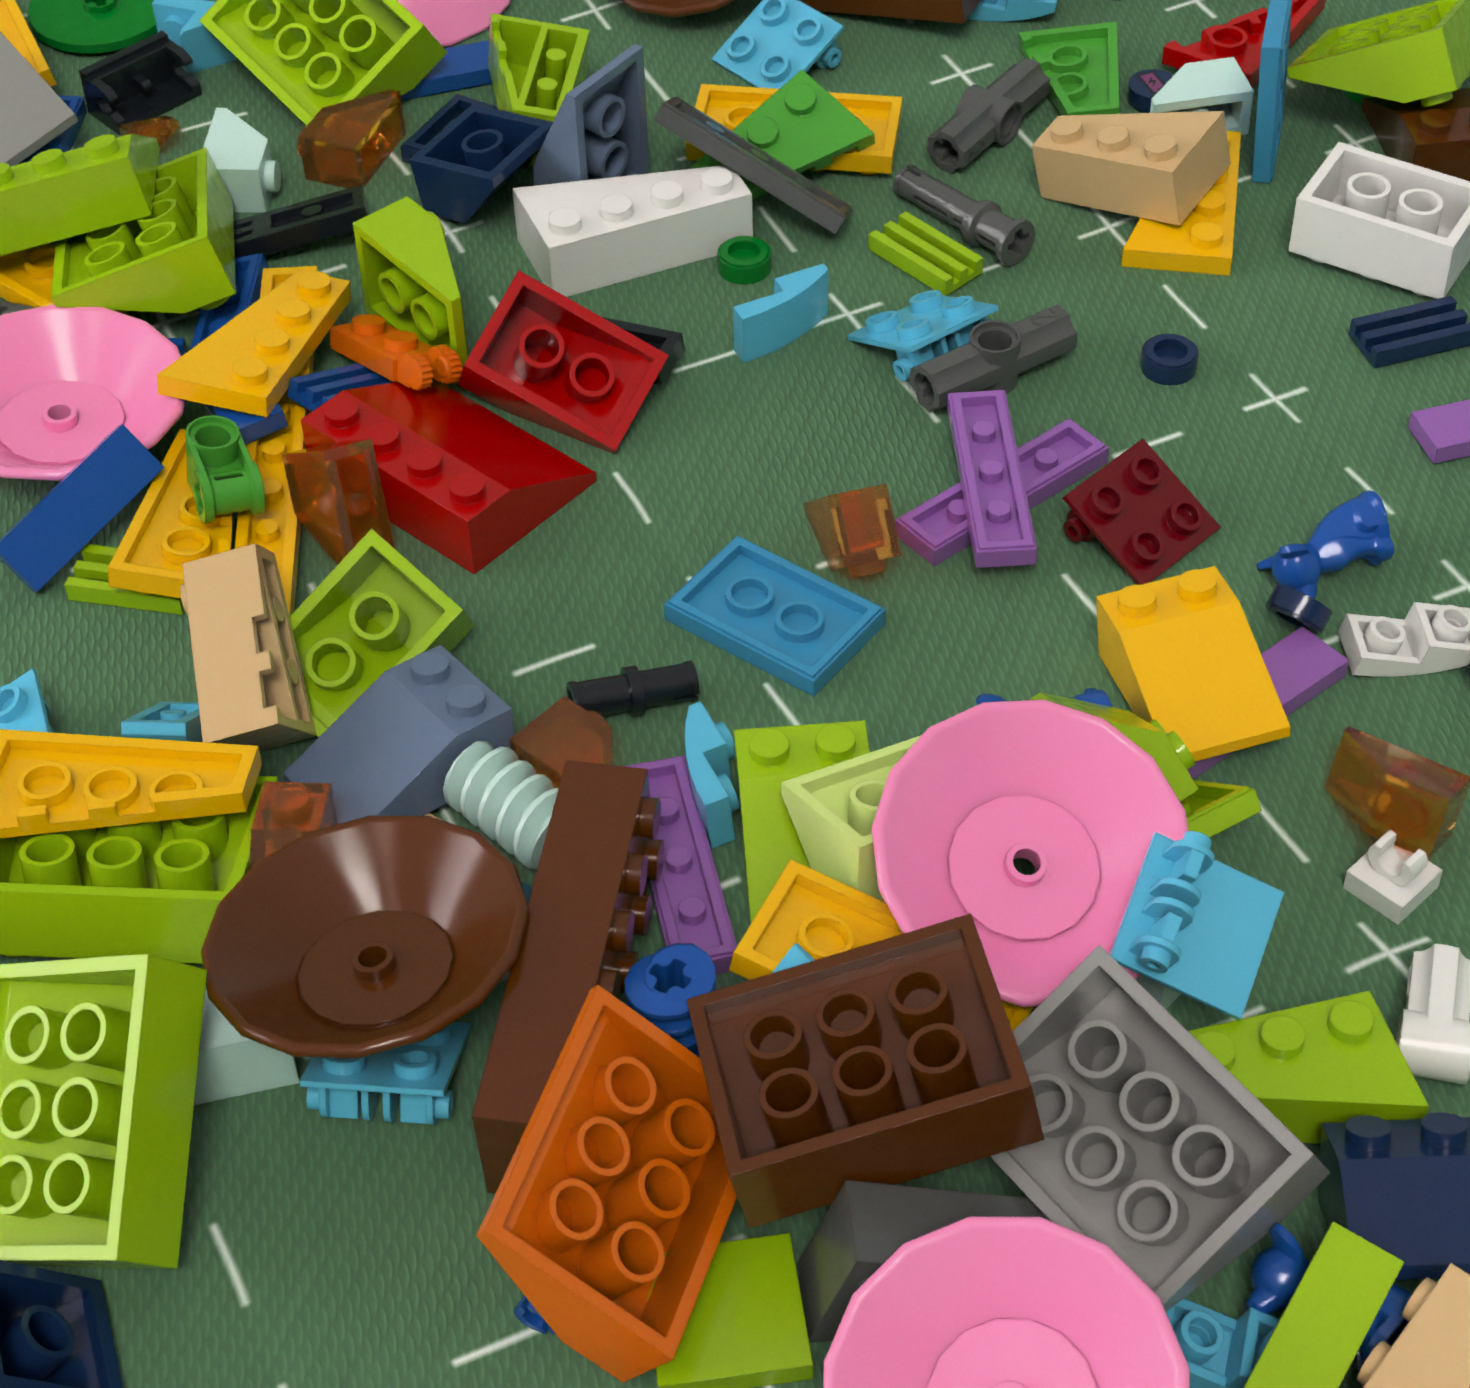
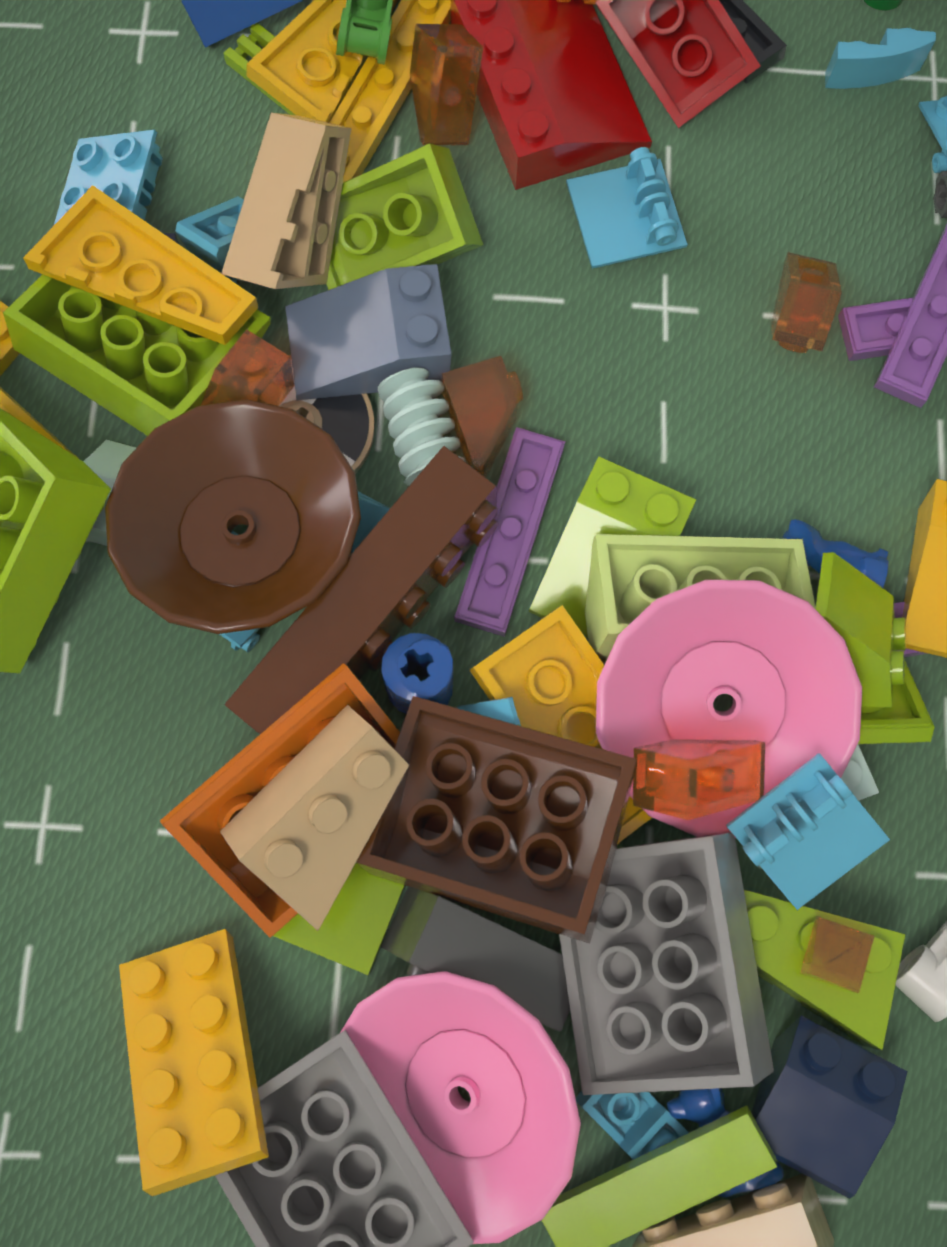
camera: 25 degrees right, 30 degrees up
black pin [566,660,700,722] -> none
dark azure tile [664,535,886,697] -> none
medium azure slope [684,701,739,849] -> none
none -> tan wedge [220,705,409,931]
none -> medium azure hinge [566,147,688,269]
none -> clear orange slope [633,739,765,820]
none -> clear orange slope [800,917,874,993]

